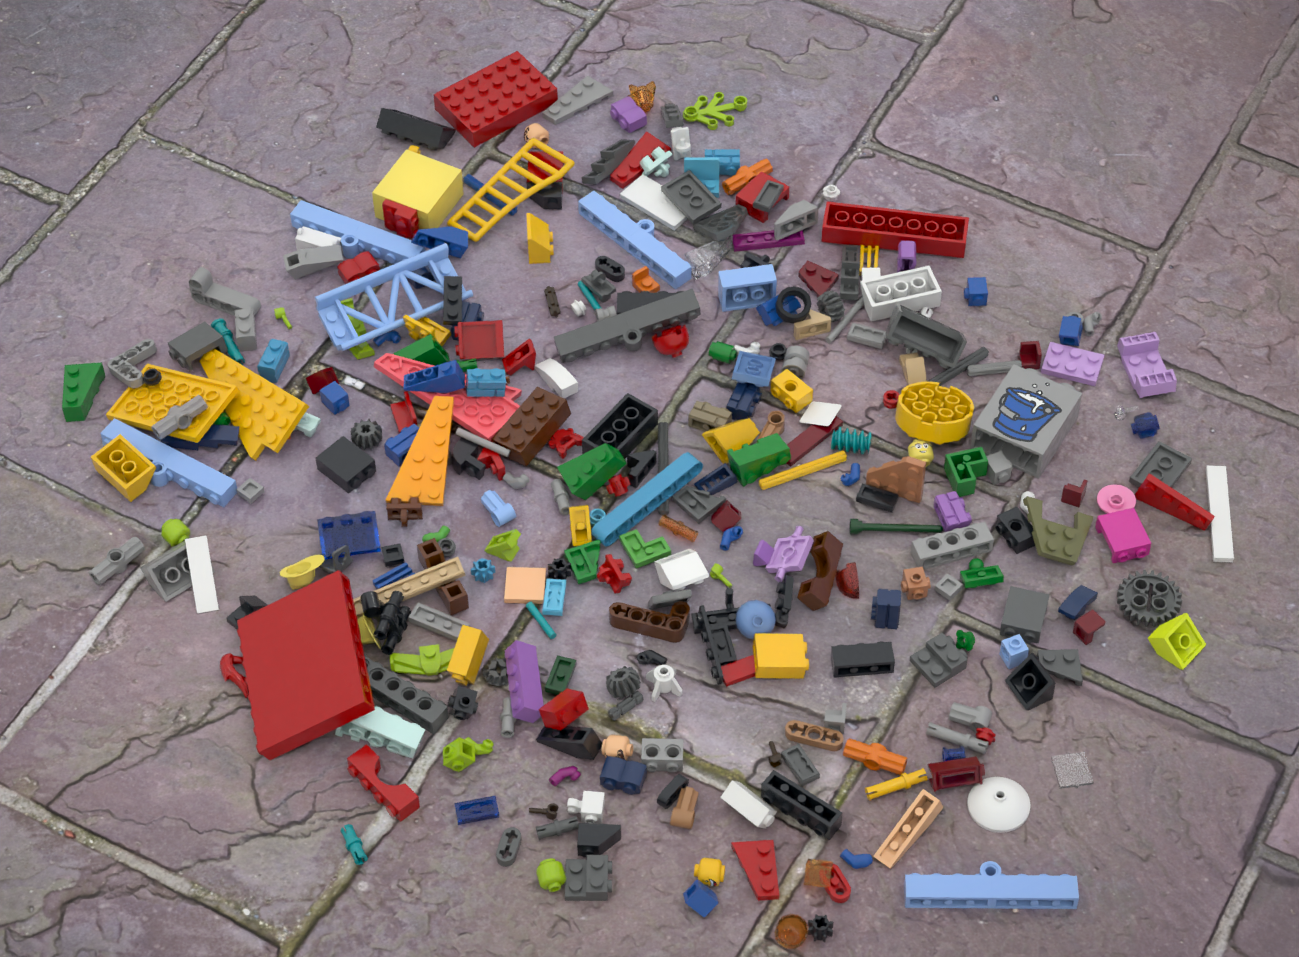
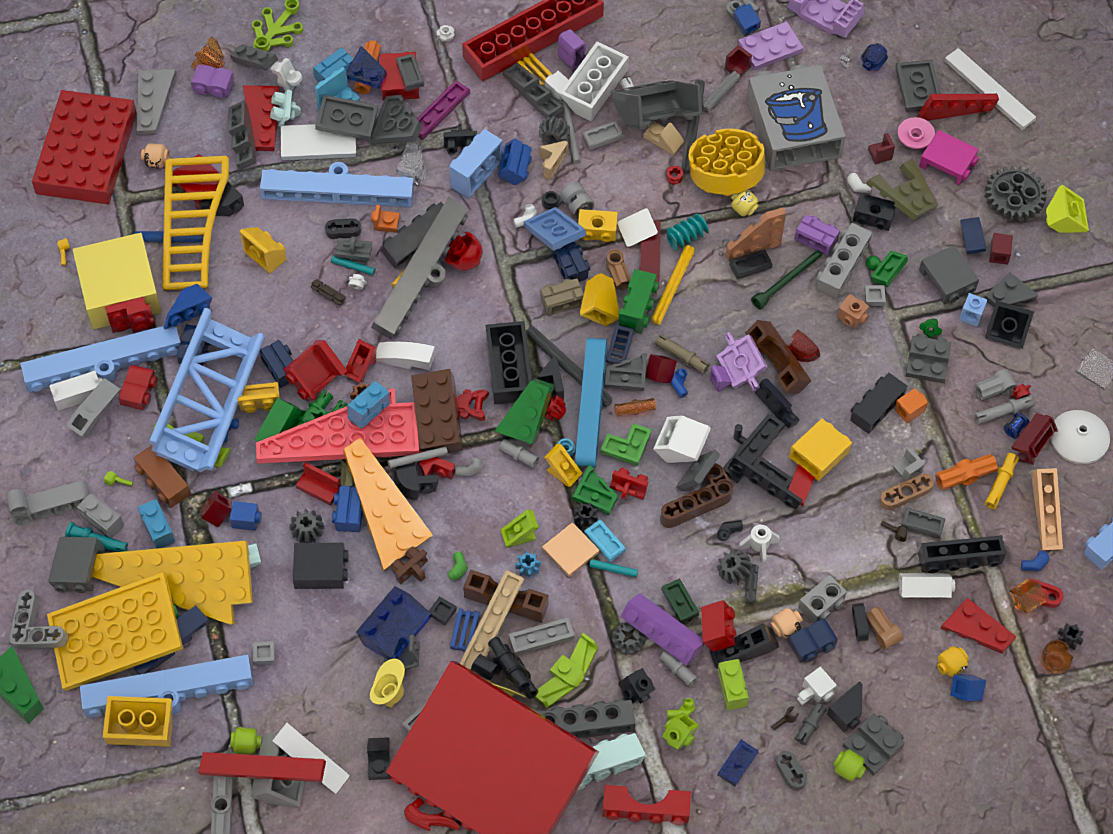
camera: 45 degrees left, 10 degrees up
black plate [143,369,162,386] -> none
light grey piece [151,395,208,440] -> none
black slope [376,108,456,150] -> none
blue slope [403,360,465,393] -> none
dark grey plate [438,538,456,557] -> none
black plate [443,276,462,325] -> none
yellow brick [447,625,489,686] -> none
light blue piece [481,490,516,527] -> none
magenta arm [549,766,581,787] -> none
light grey wheel [595,306,616,322] -> none
green brick [708,341,737,364] -> none
lime hand [710,563,732,588] -> none
medium blue cylinder [736,600,776,640] -> none
light grey slope [774,200,818,240] -> none
black tyre [775,286,812,324] -> none
dark red wing [798,260,839,297] -> none
blue arm [840,463,860,486] -> none
dark blue brick [871,589,901,630] -> none
green brick [944,447,988,497] -> none
blue brick [964,277,988,306] -> none
light grey brick [986,451,1013,485] -> none
none -> dark orange brick [133,445,191,508]
none -> red tile [198,752,326,782]
none -> clear blue wing [346,46,387,89]
none -> dark tan pin [655,334,710,374]
none -> lime brick [717,659,749,710]
none -> orange brick [894,388,928,423]

